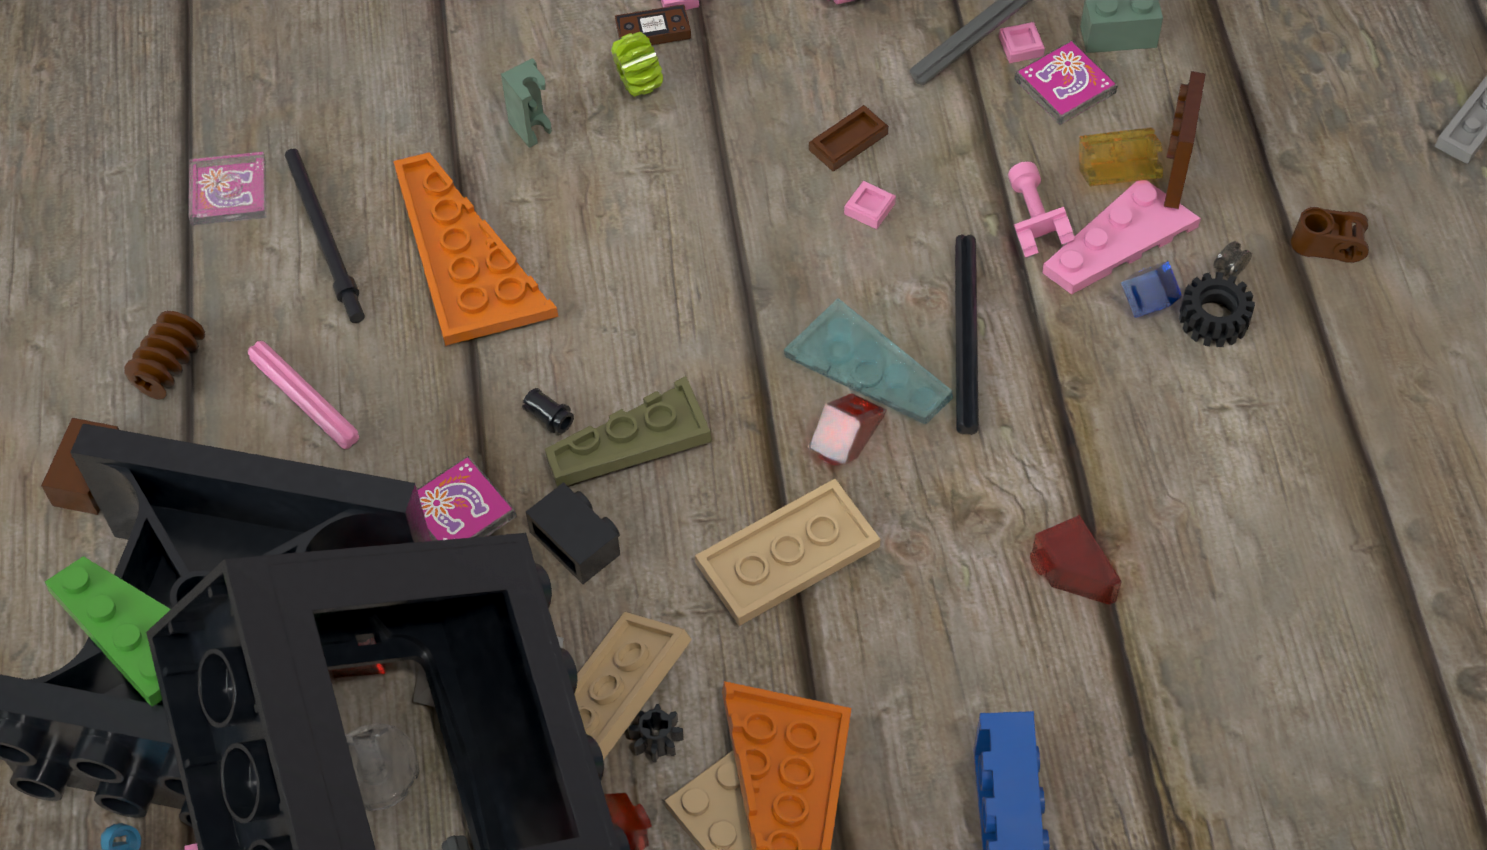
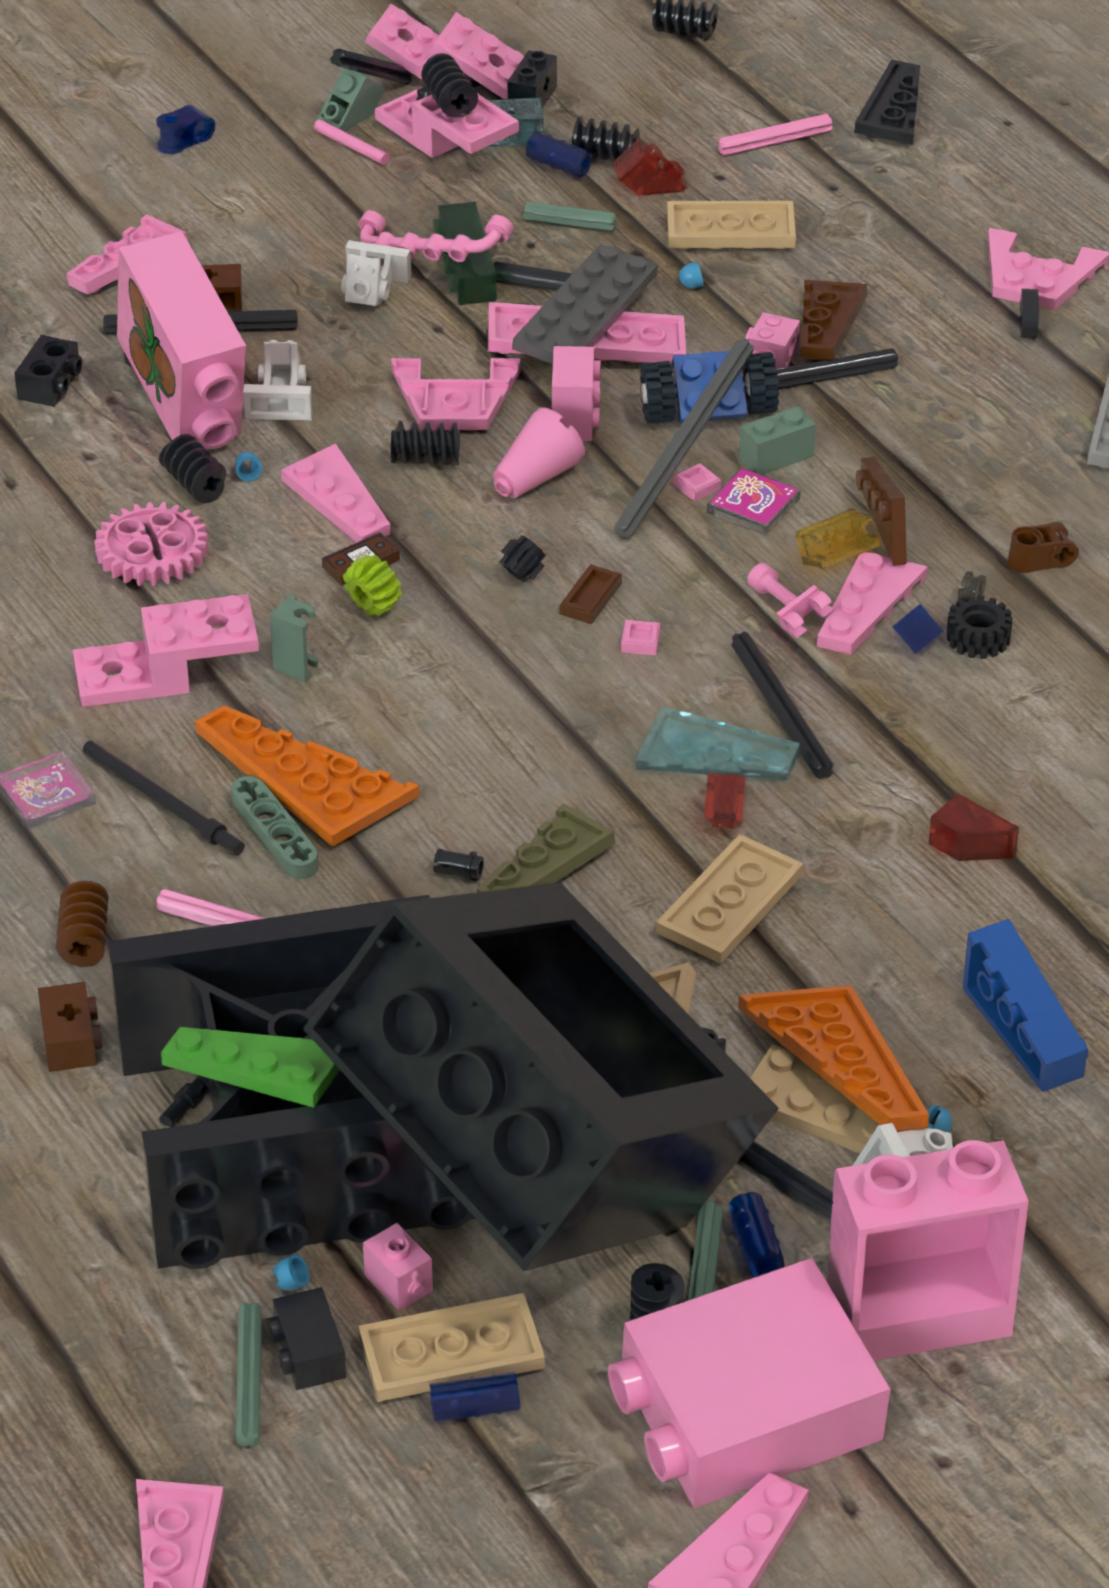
camera: 25 degrees left, 15 degrees down
none -> bright pink bracket [73,594,259,707]
none -> sand green beam [231,776,319,879]
none -> black gear [499,535,546,582]

